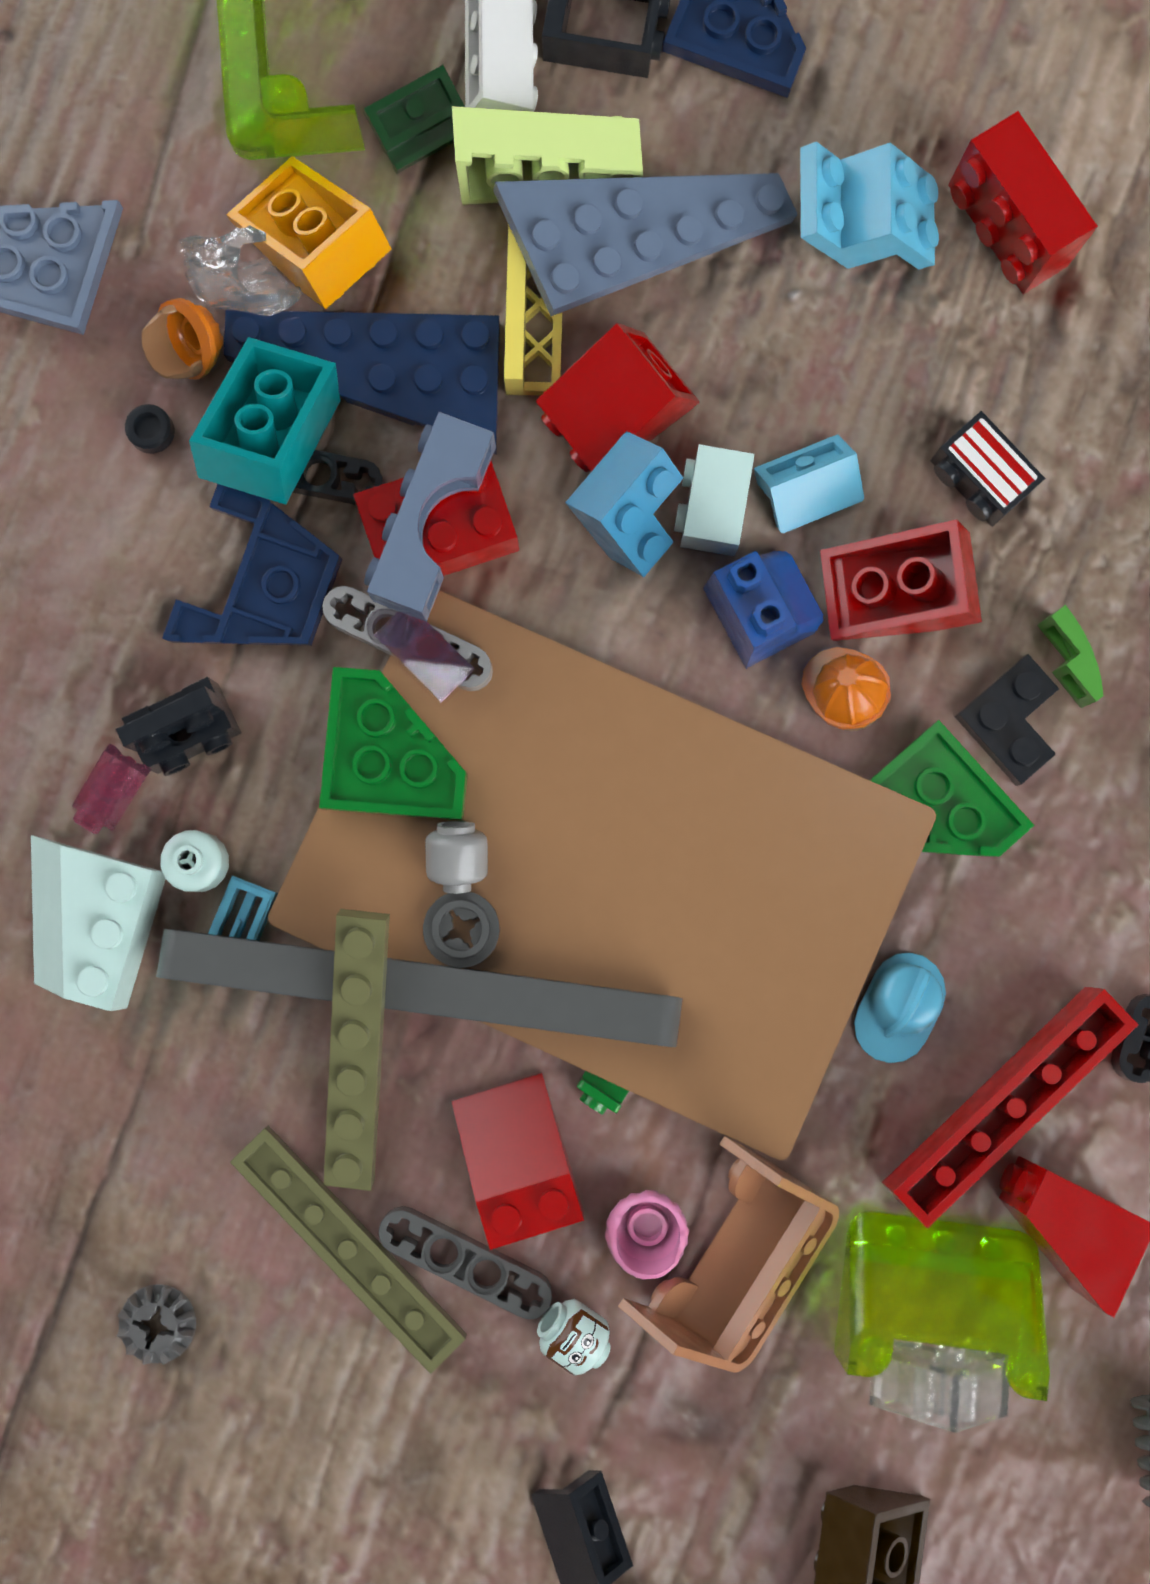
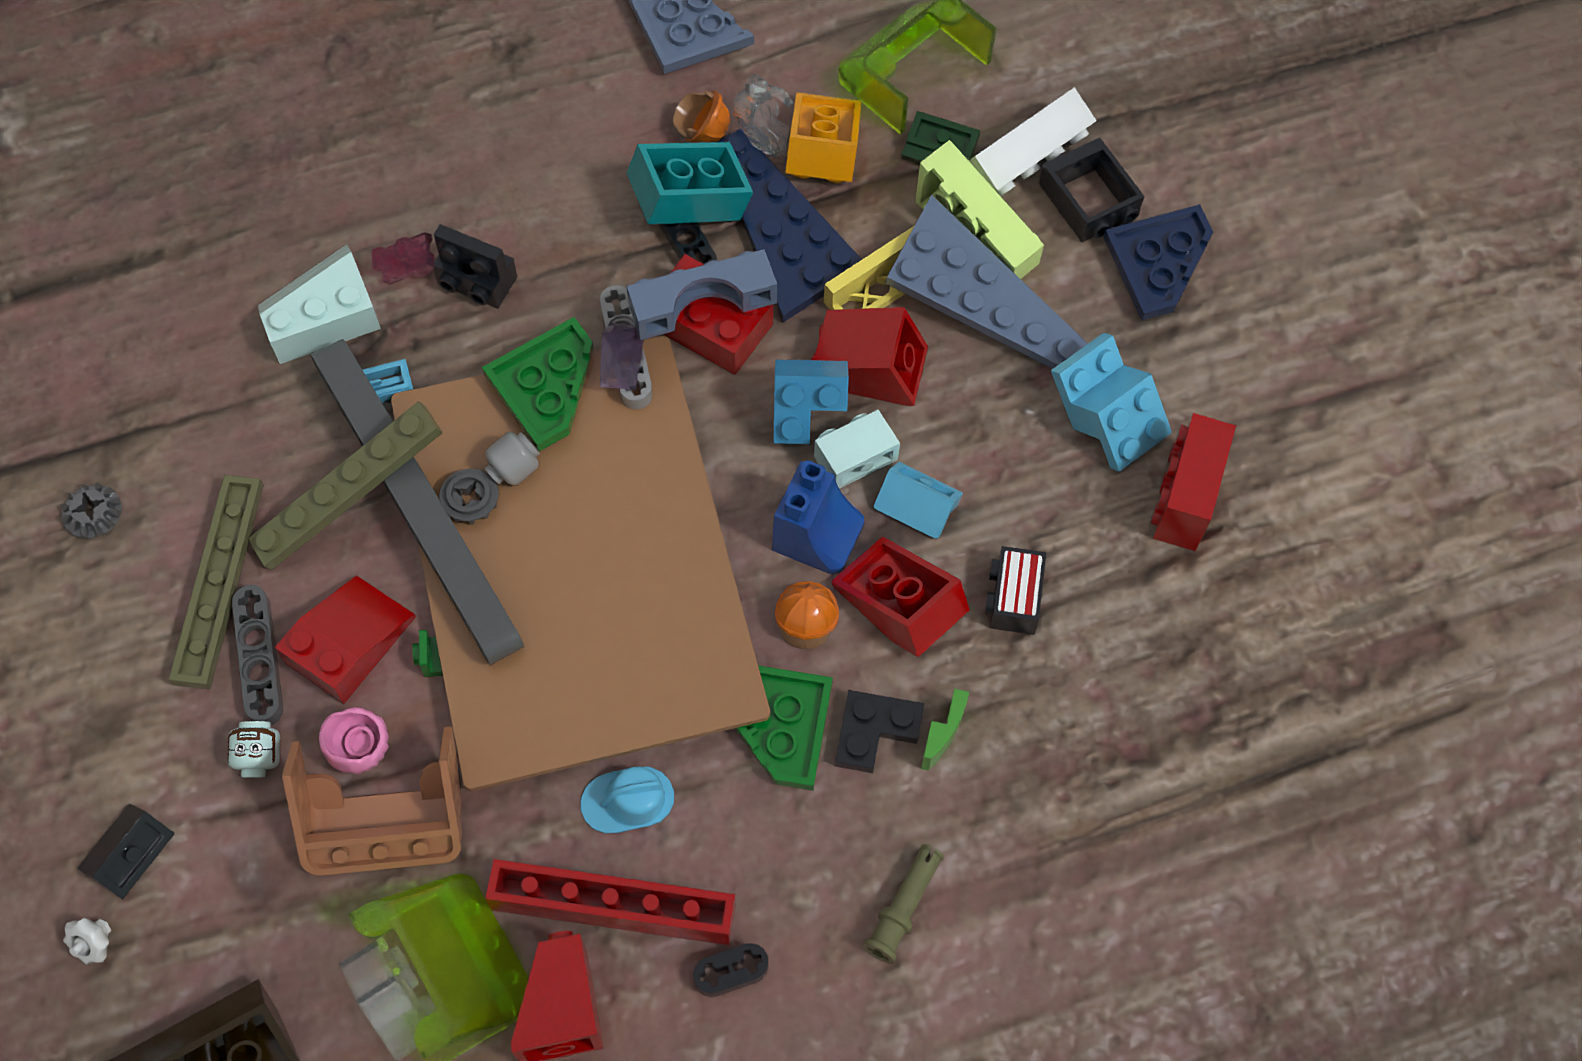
camera: 50 degrees right, 20 degrees down
black tile [125,404,175,454] -> none
light aqua head [161,830,229,892] -> none
dark blue wing [162,484,342,646] -> none

